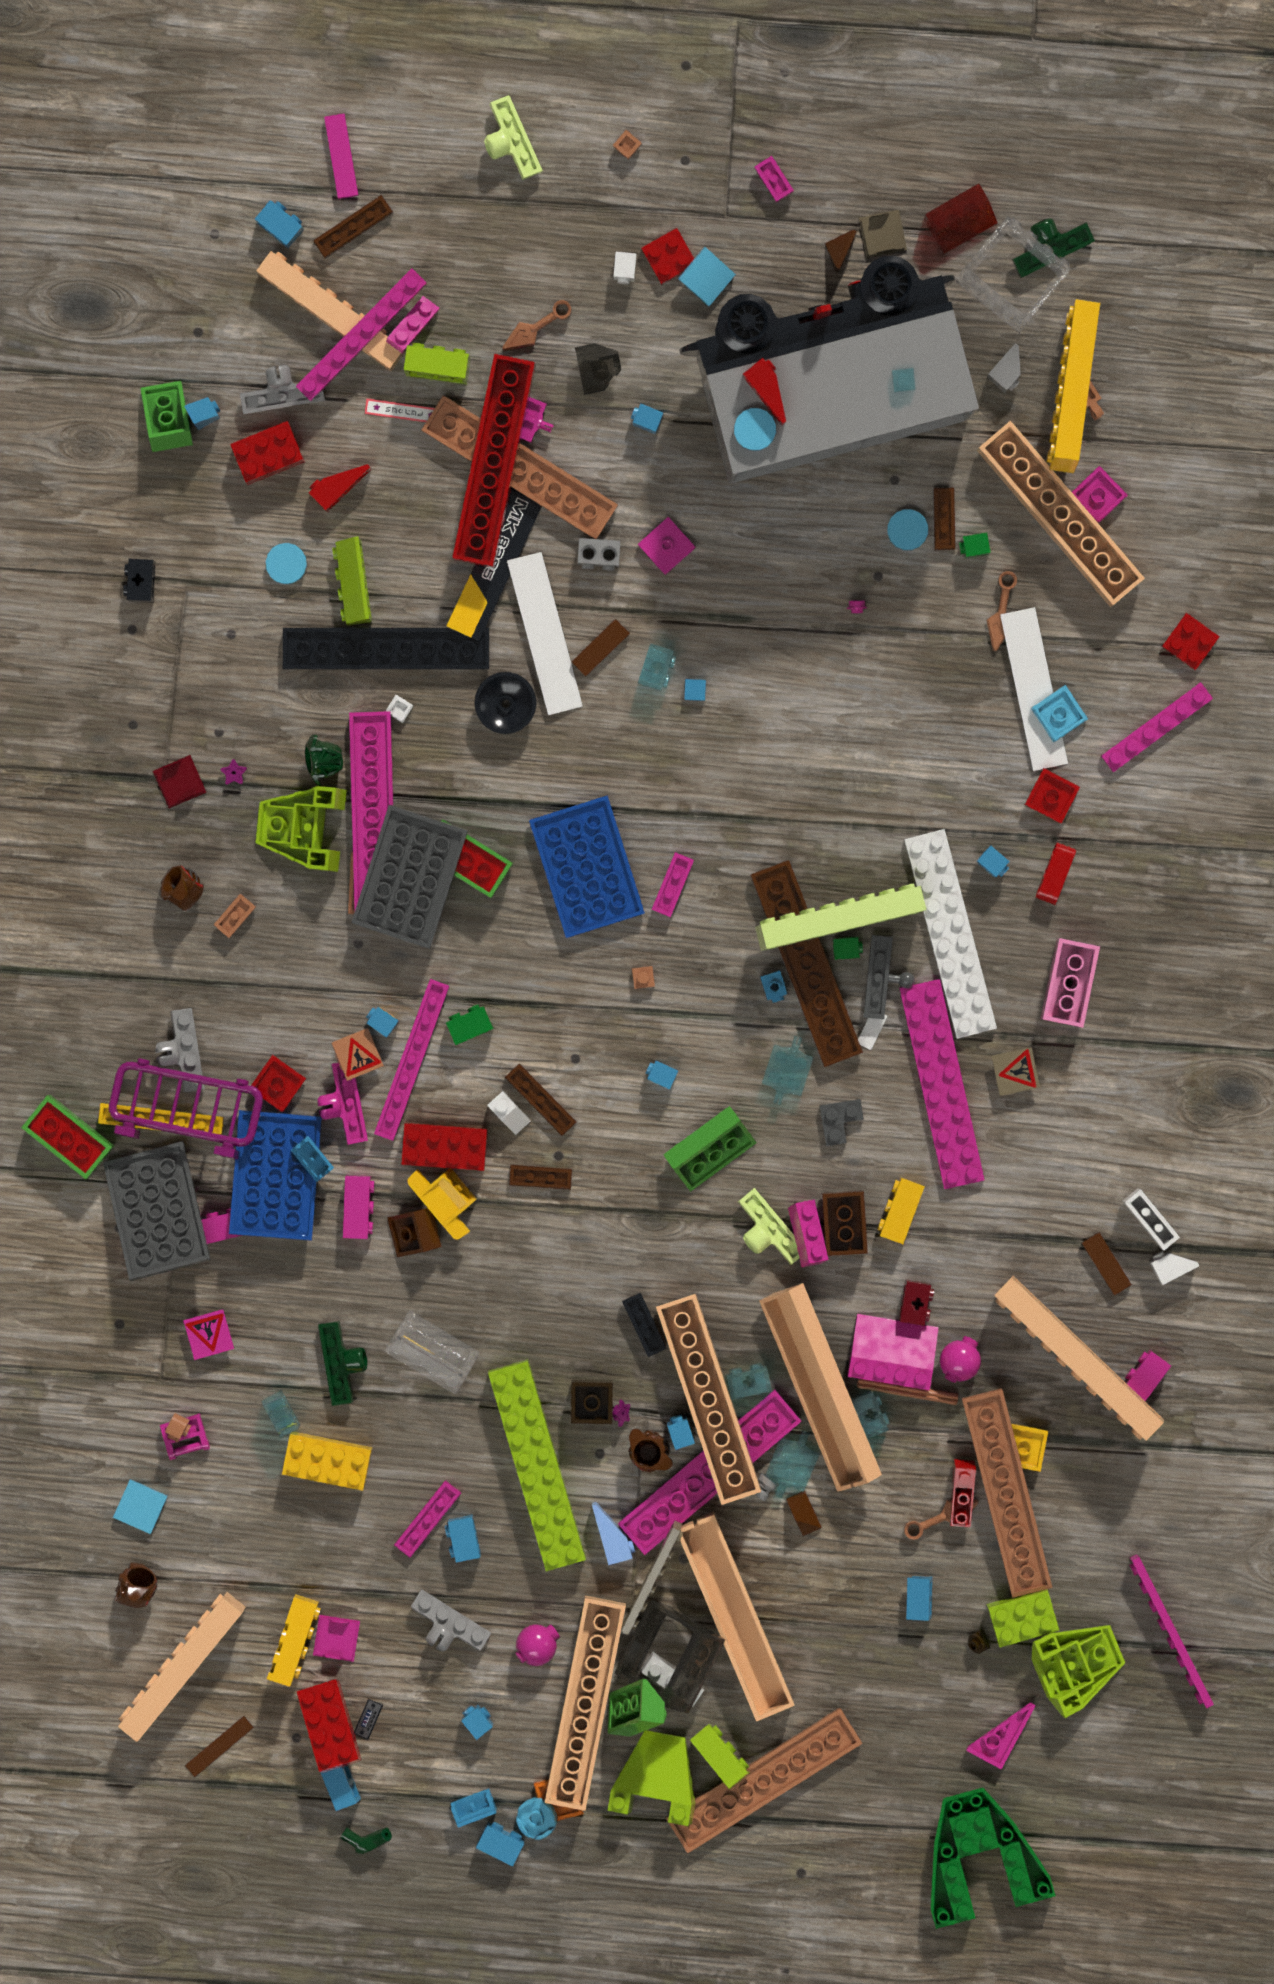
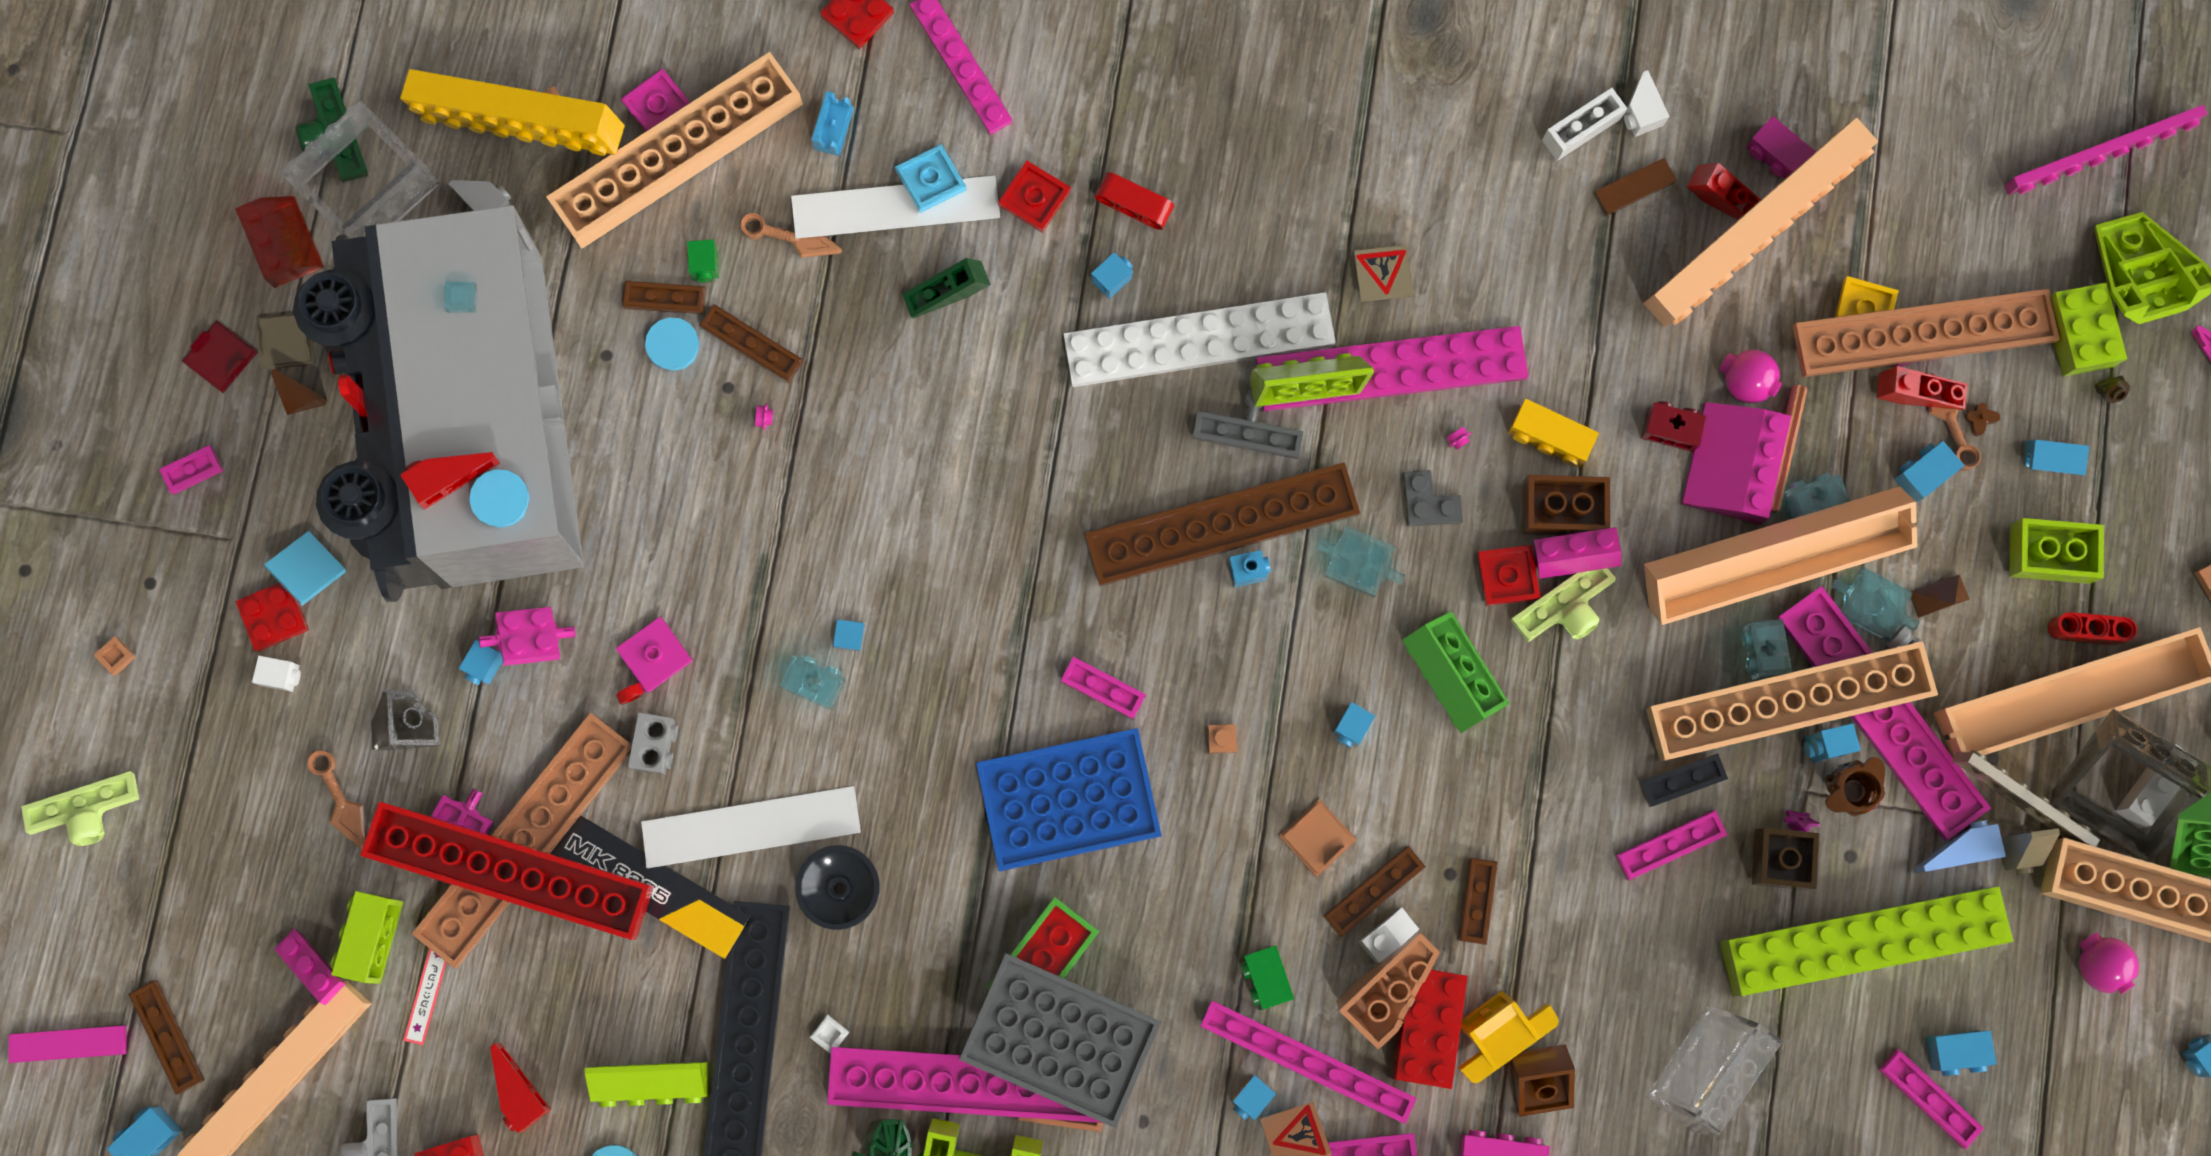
camera: 90 degrees left, 10 degrees down
dark pink plate [296,268,427,402] -> none
light grey plate [410,1589,491,1652] -> none
reddish brown tile [572,619,630,677] -> none
yellowish green brick [755,883,927,951] -> none
green brick [832,937,863,960] -> none
white sticker [858,1015,887,1050] -> none
bright pink brick [1040,938,1100,1028] -> none
none -> dark red piece [182,320,258,393]
none -> dark pink plate [479,607,575,666]
none -> red tile [615,683,645,705]
none -> reddish brown tile [699,304,804,383]
none -> dark azure hinge [811,91,854,156]
none -> dark green slope [902,258,991,318]
none -> lime slope [1250,353,1374,407]
none -> nougat piece [1279,799,1357,877]
none -> nougat wedge [1336,932,1440,1050]
none -> dark pink plate [1446,427,1471,450]
none -> red plate [1477,545,1541,607]
none -> dark pink tile [1615,810,1728,881]
none -> red slope [1686,162,1761,220]
none -> dark azure brick [1894,441,1965,503]
none -> reddish brown piece [1965,403,2000,437]
none -> dark tan slope [2001,828,2060,875]
none -> lime brick [2009,518,2104,584]
none -> red beam [2047,612,2137,645]

